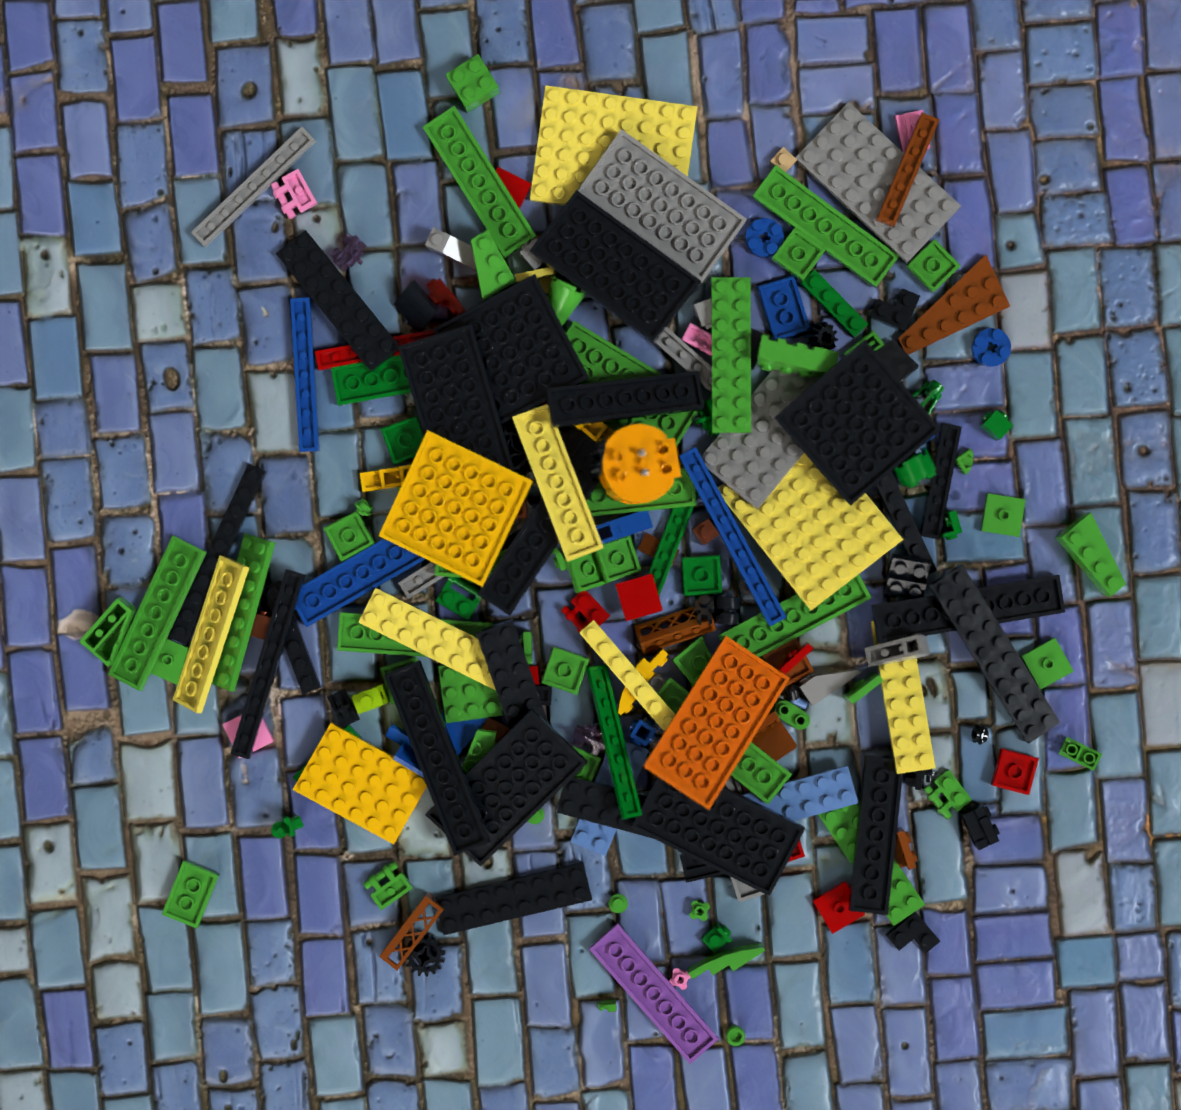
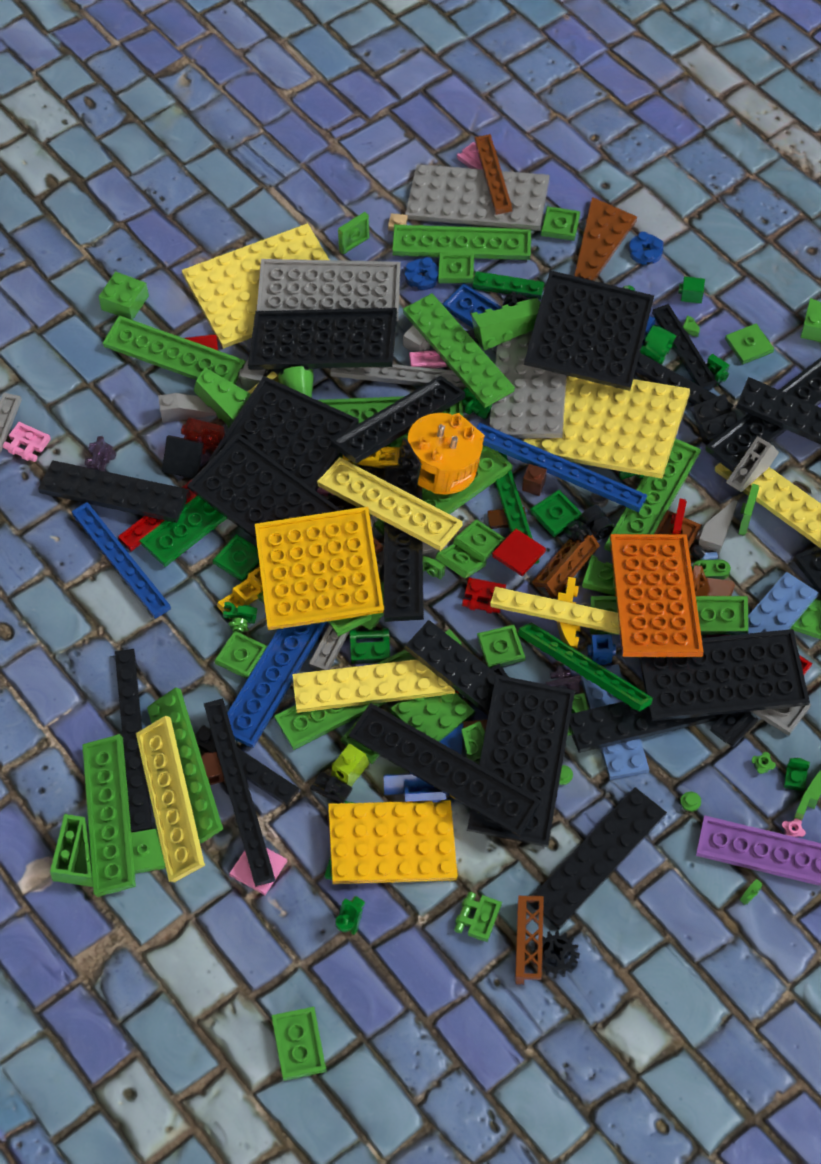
camera: 40 degrees left, 30 degrees down
blue slope [596,511,653,544] -> none
black plate [869,289,920,332] -> none
none -> green plate [223,602,257,624]
none -> bright green plate [338,212,369,254]

